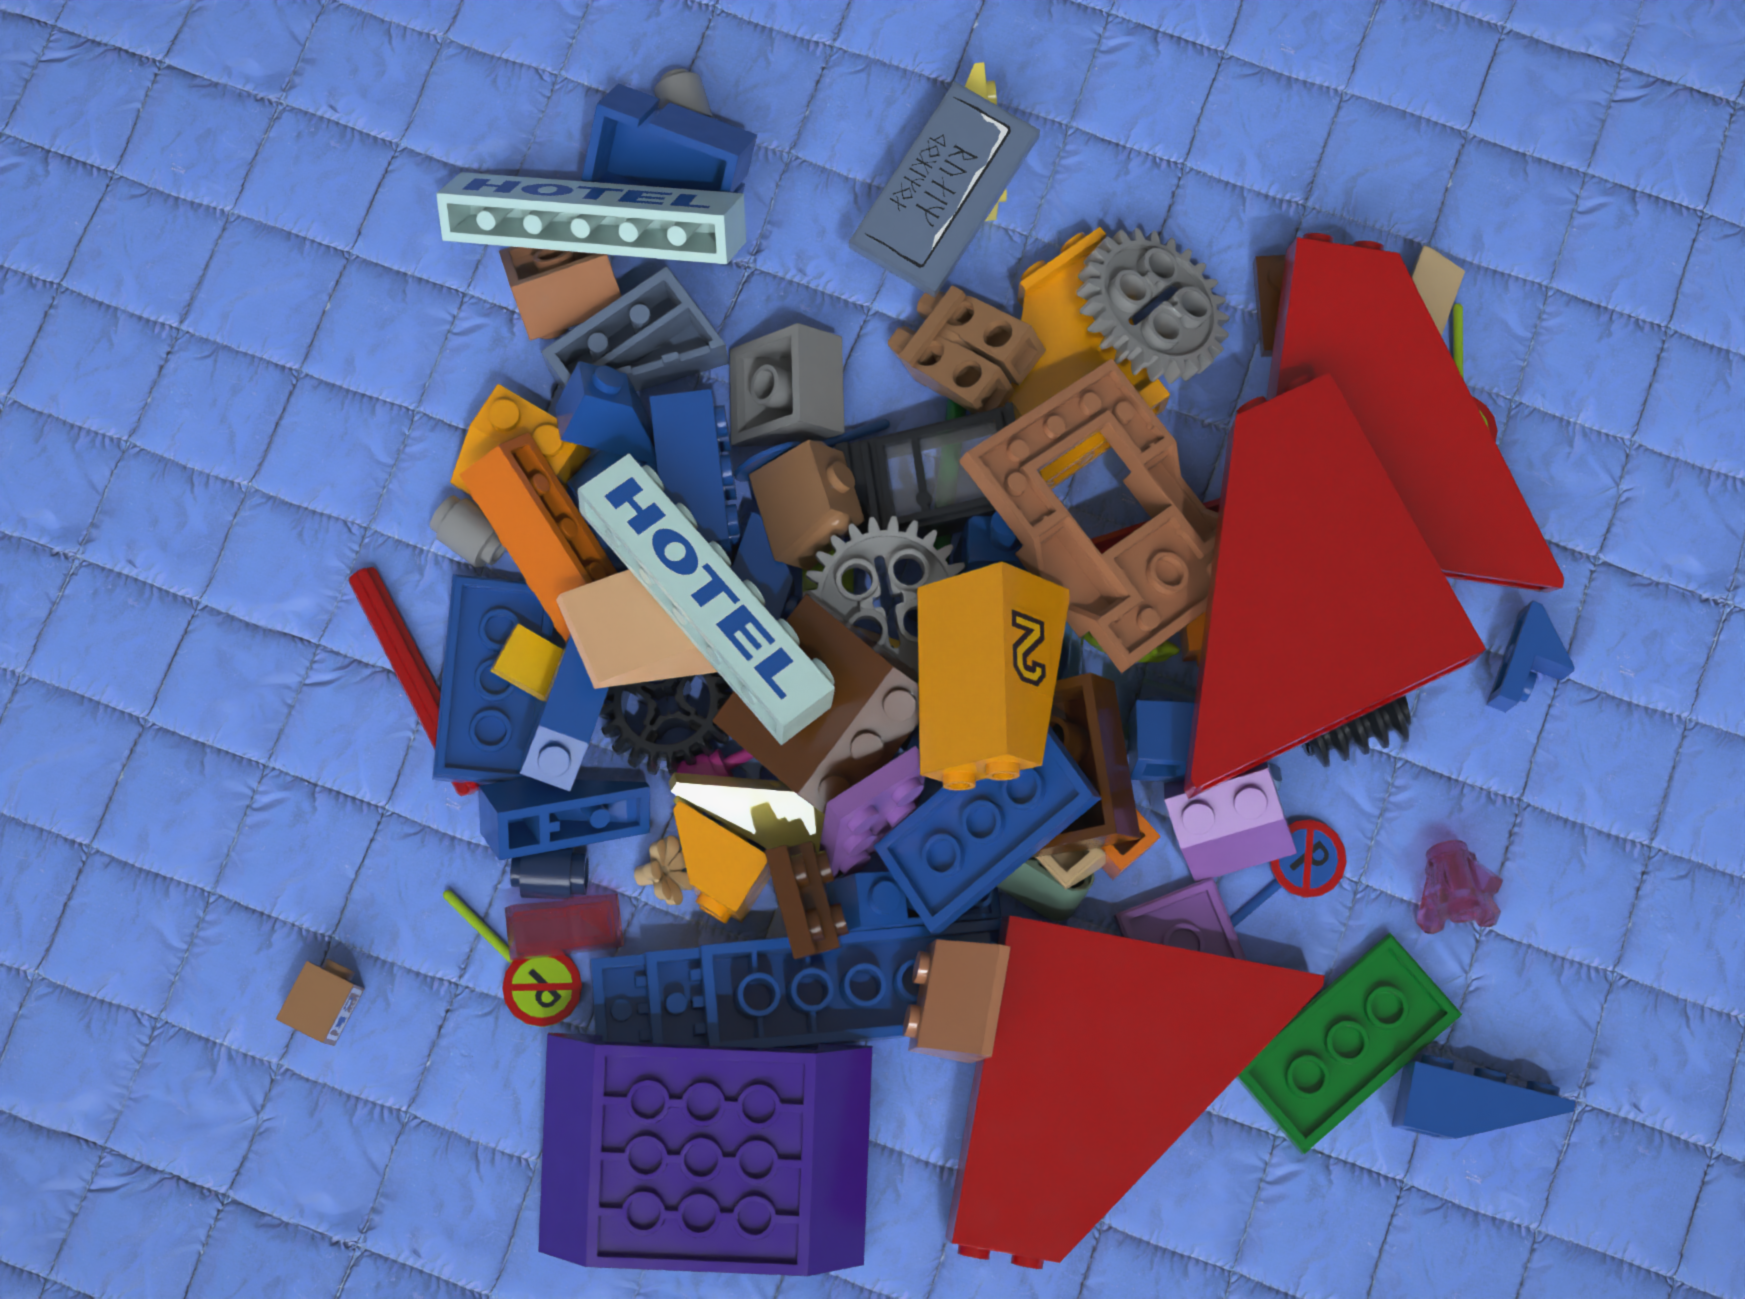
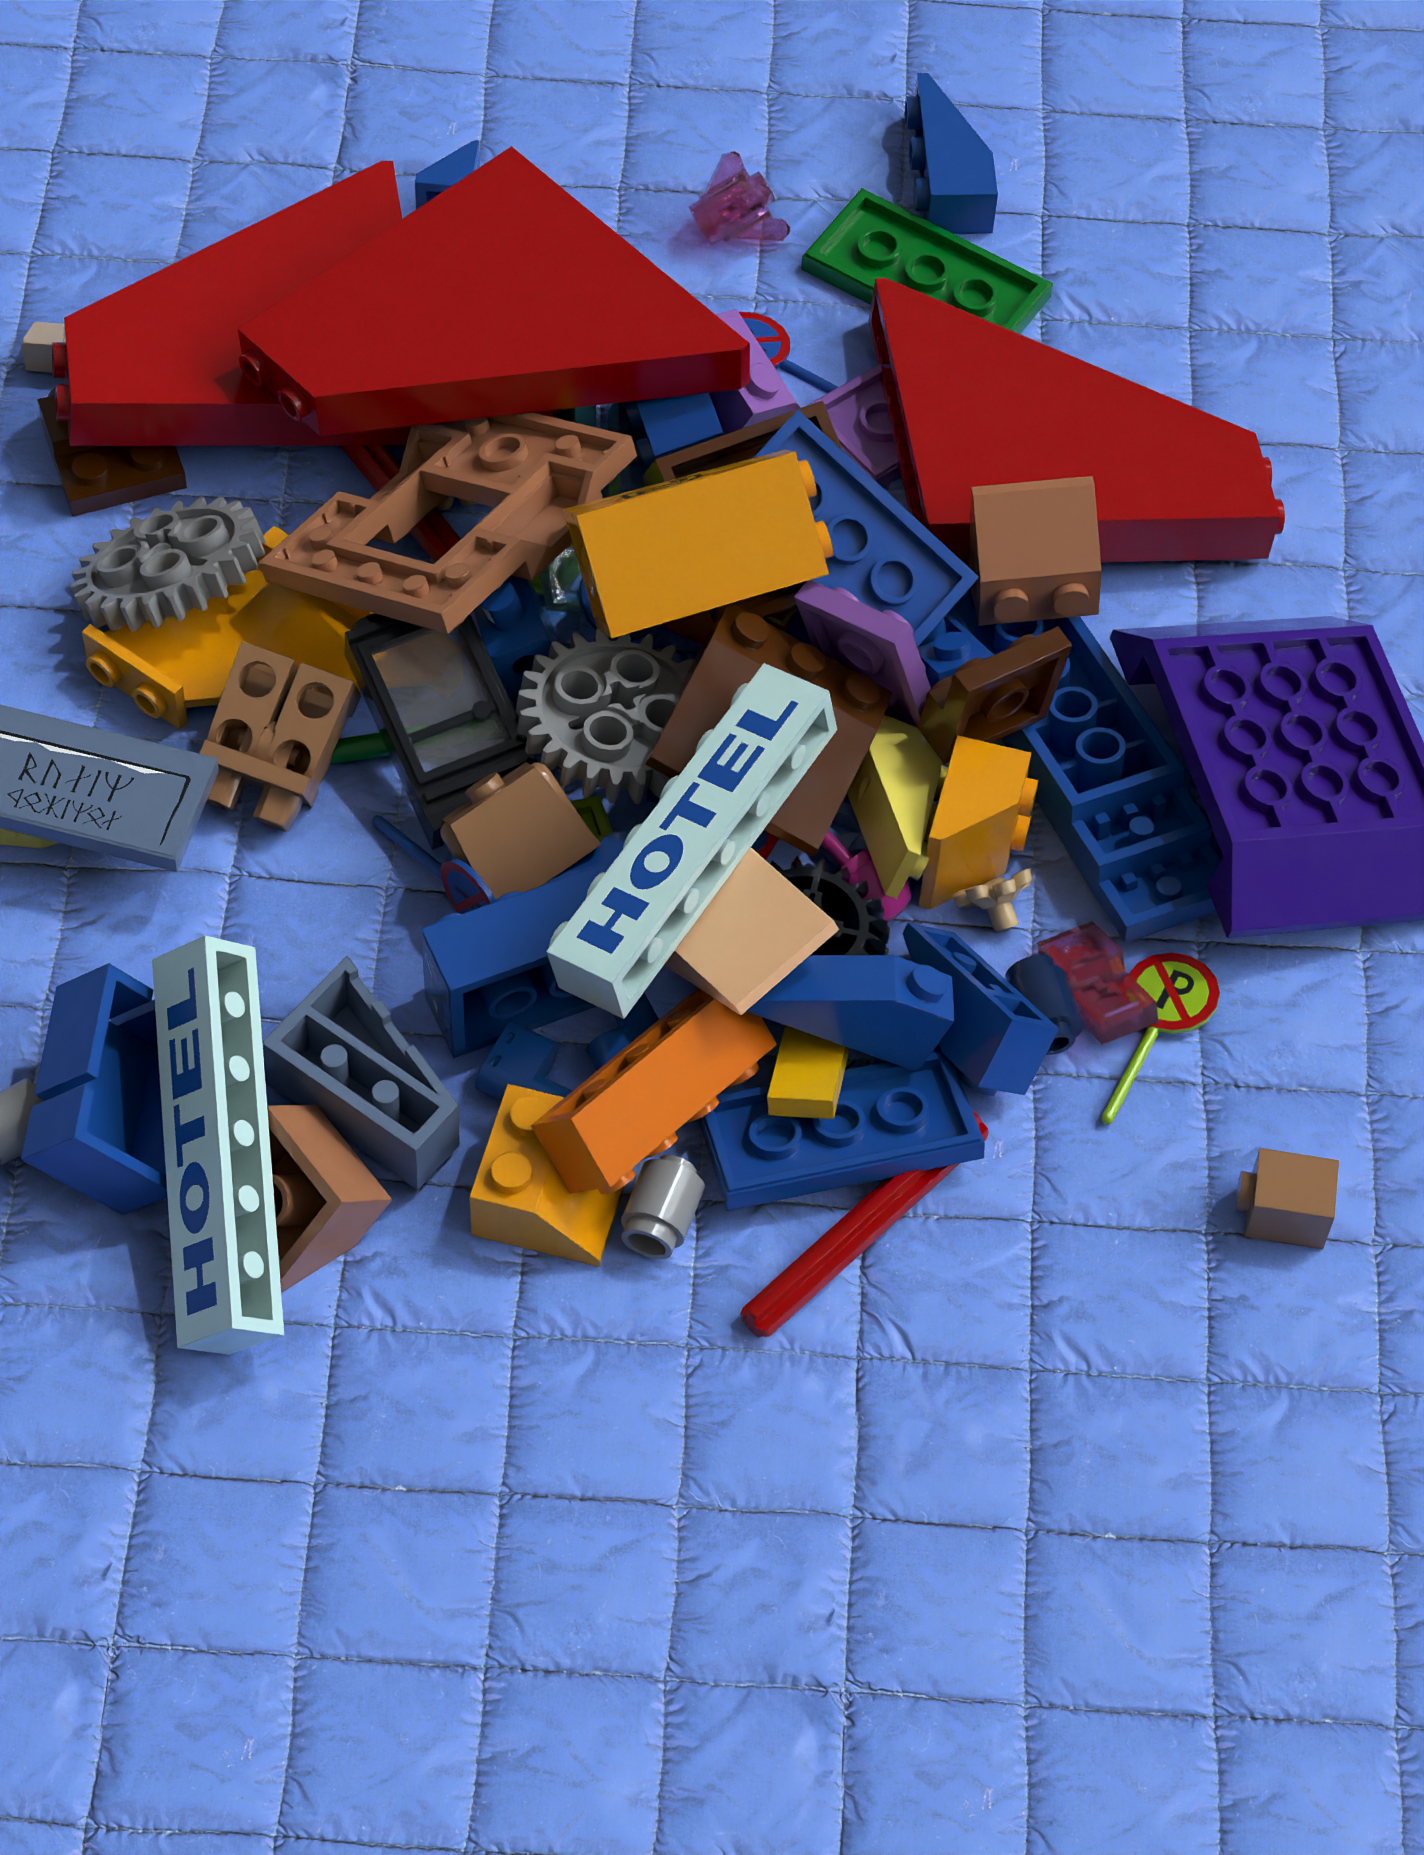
camera: 110 degrees left, 20 degrees down
blue slope [555,361,656,464] -> none
light grey slope [730,323,845,447] -> none

